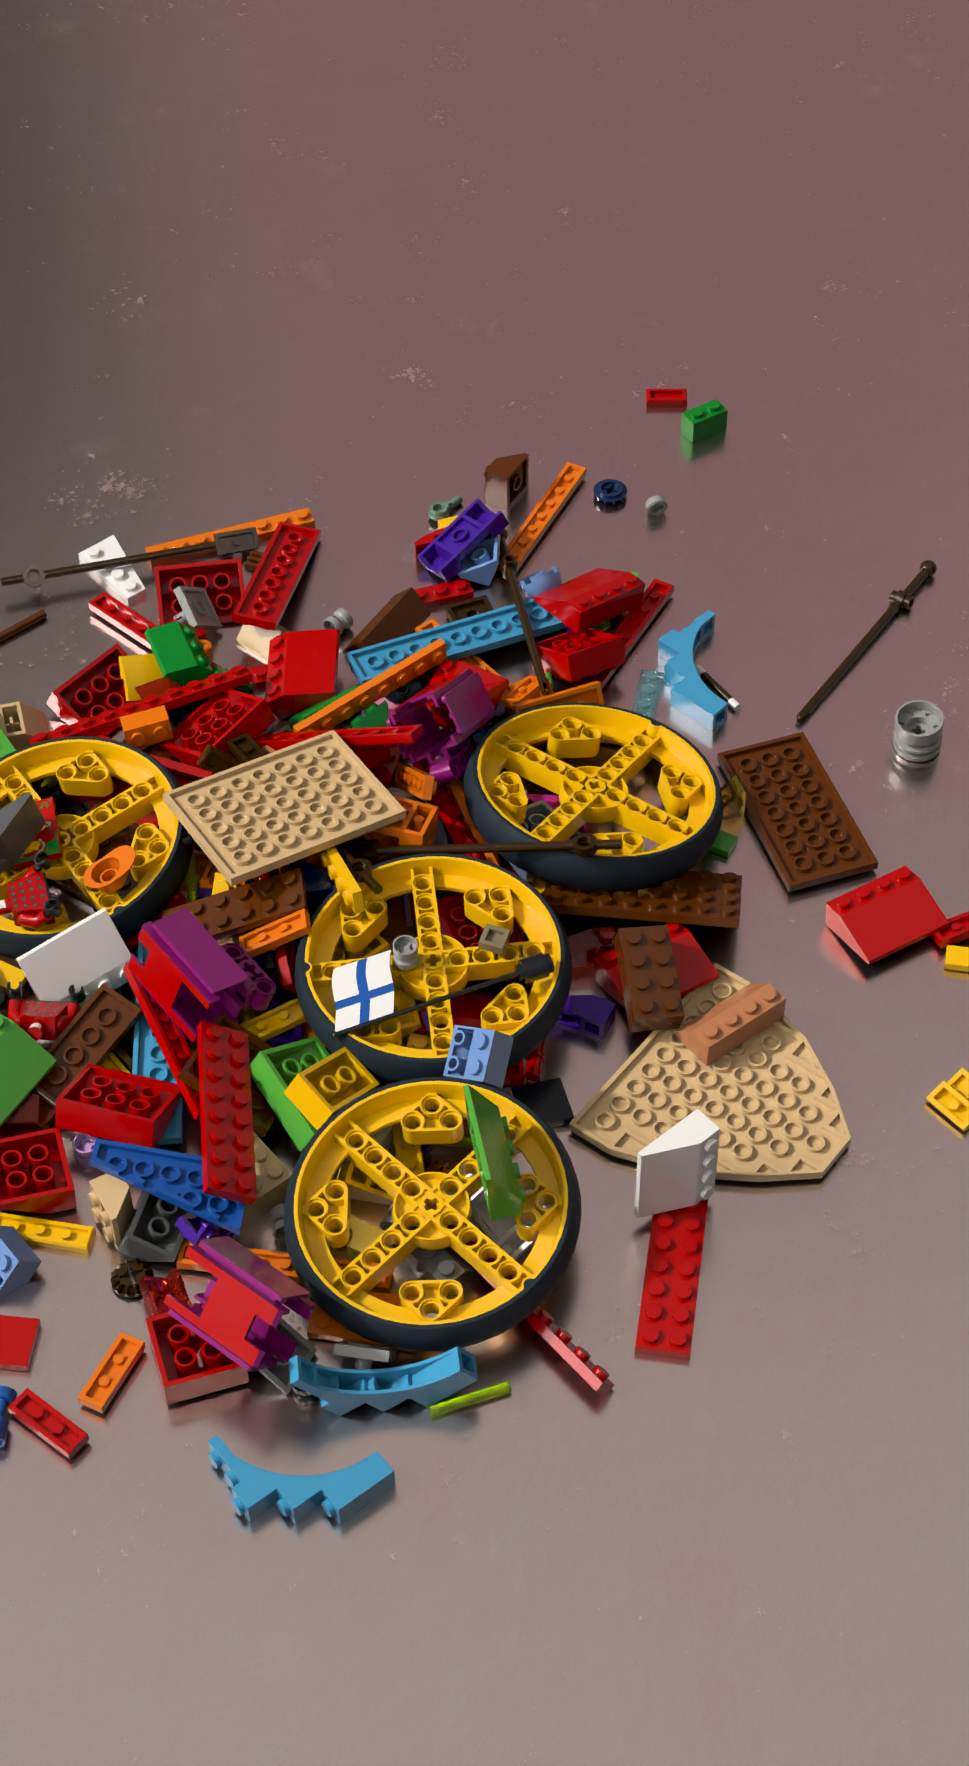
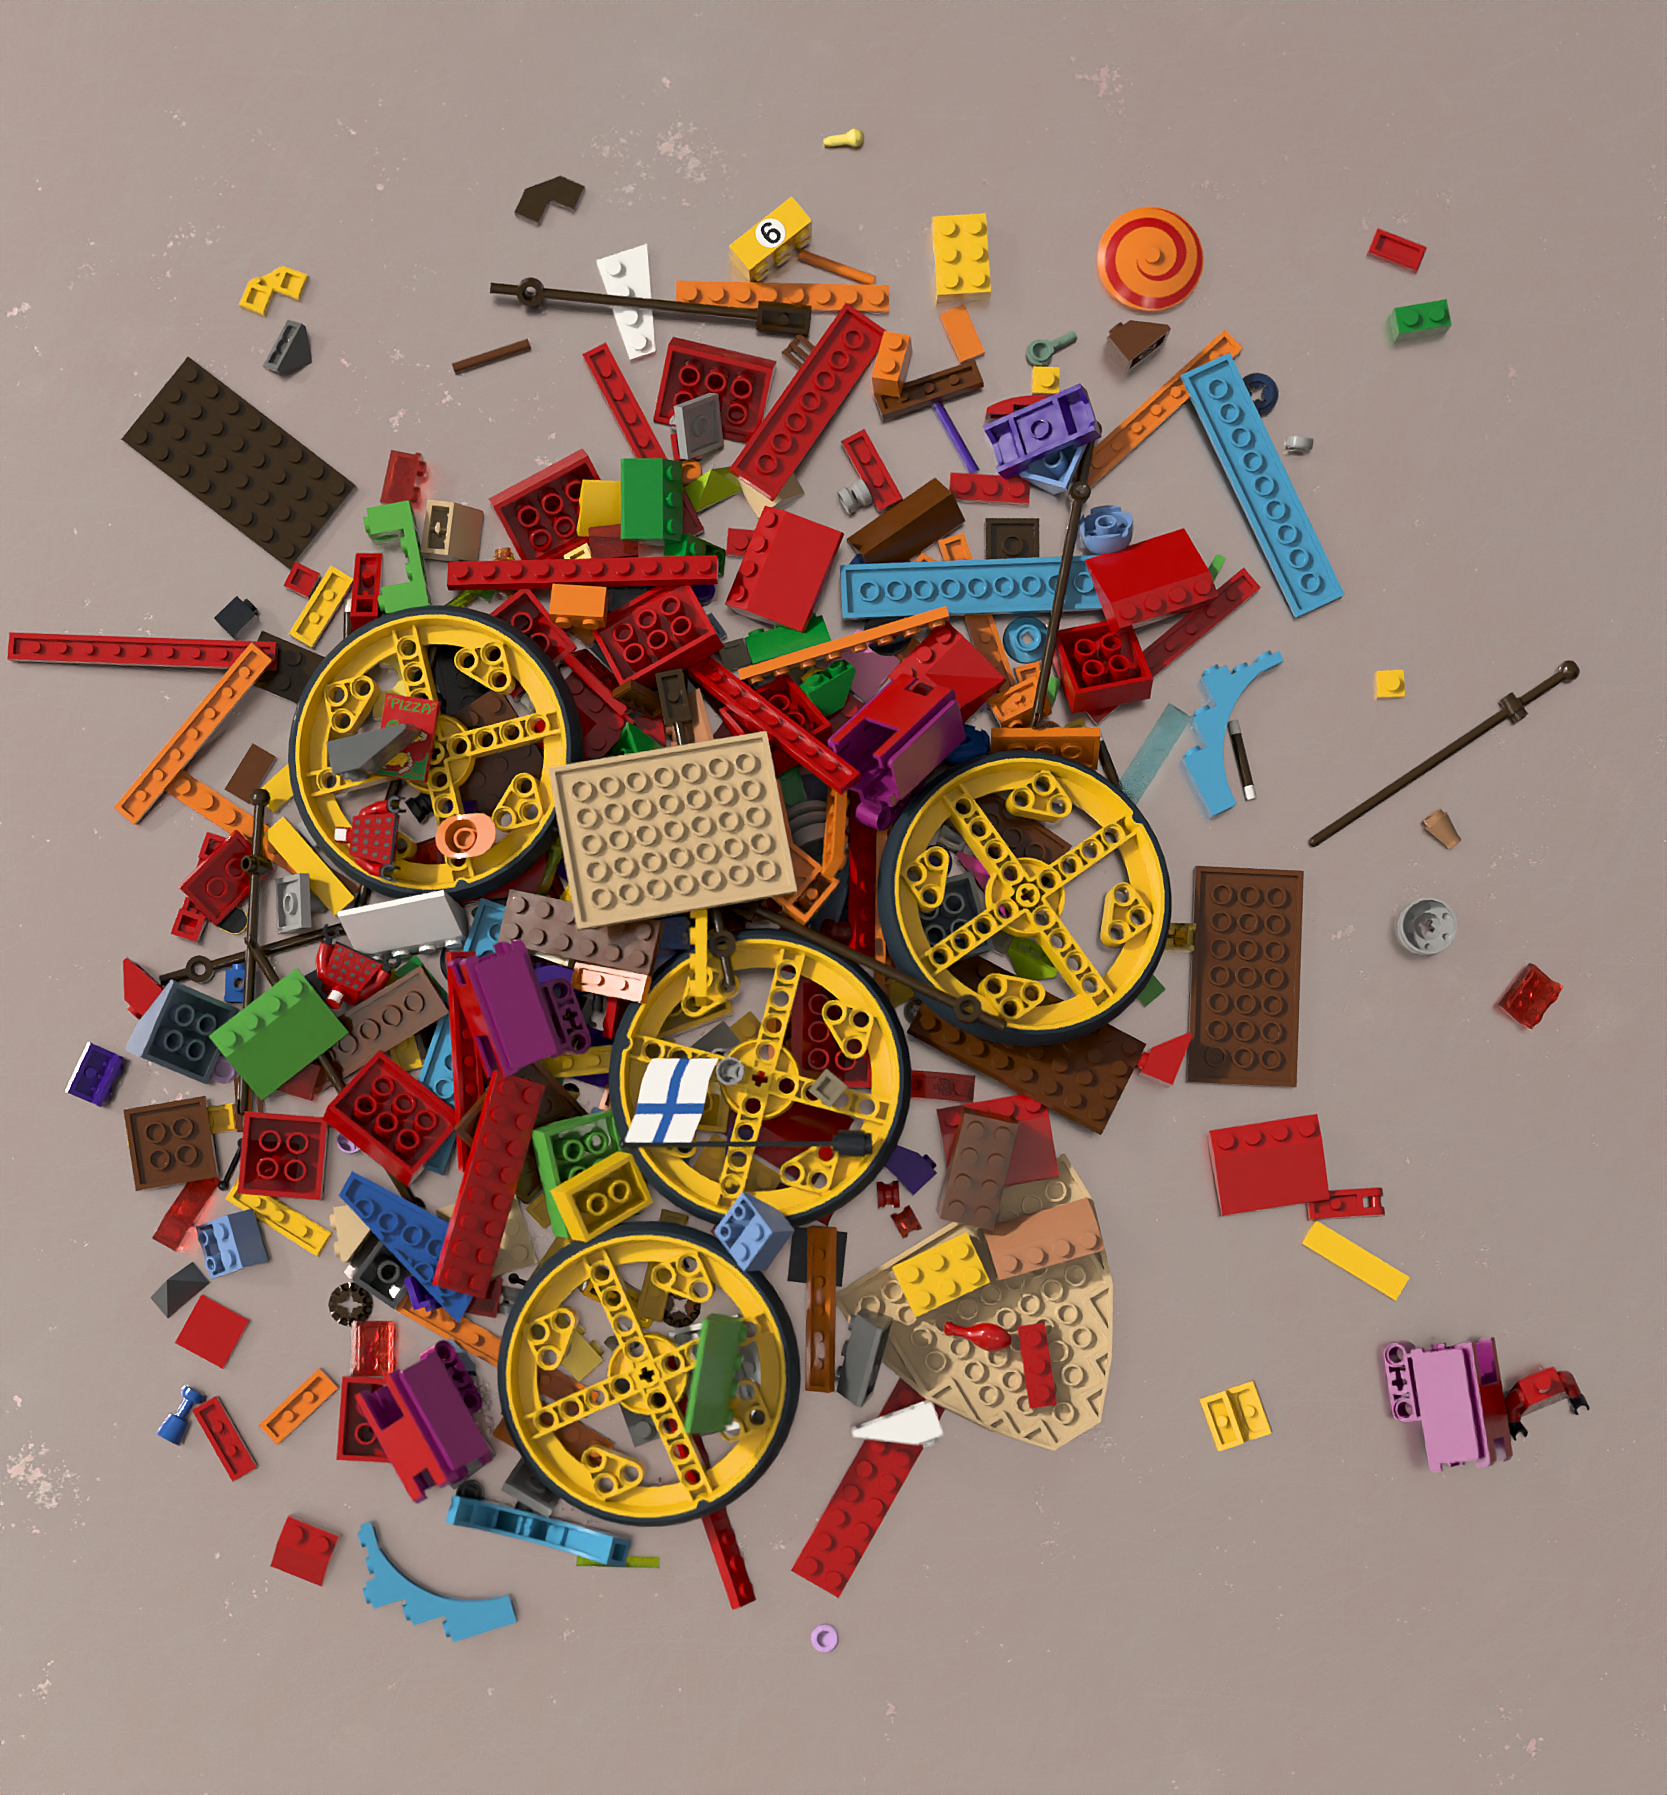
camera: 15 degrees right, 35 degrees up
none -> red slope [270,1514,343,1587]
none -> black wheel [405,792,434,824]
none -> clear red slope [465,1275,505,1318]
none -> dark brown tile [514,176,585,225]
none -> yellow plate [525,1192,551,1229]
none -> lime slope [684,466,742,512]
none -> yellow brick [729,196,812,282]
none -> orange bar [798,249,876,285]
none -> orange plate [805,1226,837,1393]
none -> lavender tile [811,1624,839,1653]
none -> light yellow piece [823,128,864,147]
none -> dark grey slope [834,1308,893,1407]
none -> red plate [841,429,903,513]
none -> orange brick [871,331,913,397]
none -> reddish brown plate [874,360,984,420]
none -> red wheel [876,1181,900,1209]
none -> clear red wheel [890,1205,922,1239]
none -> yellow brick [891,1232,990,1317]
none -> yellow brick [931,213,991,303]
none -> dark purple bar [932,401,980,474]
none -> orange tile [939,304,985,364]
none -> red piece [944,1322,1012,1352]
none -> dark azure piece [1003,617,1048,664]
none -> red plate [1017,1323,1057,1409]
none -> orange dish [1097,207,1204,313]
none -> red slope [1135,1033,1193,1088]
none -> dark azure plate [1180,353,1345,618]
none -> yellow plate [1376,670,1405,699]
none -> medium nougat cone [1423,808,1462,849]

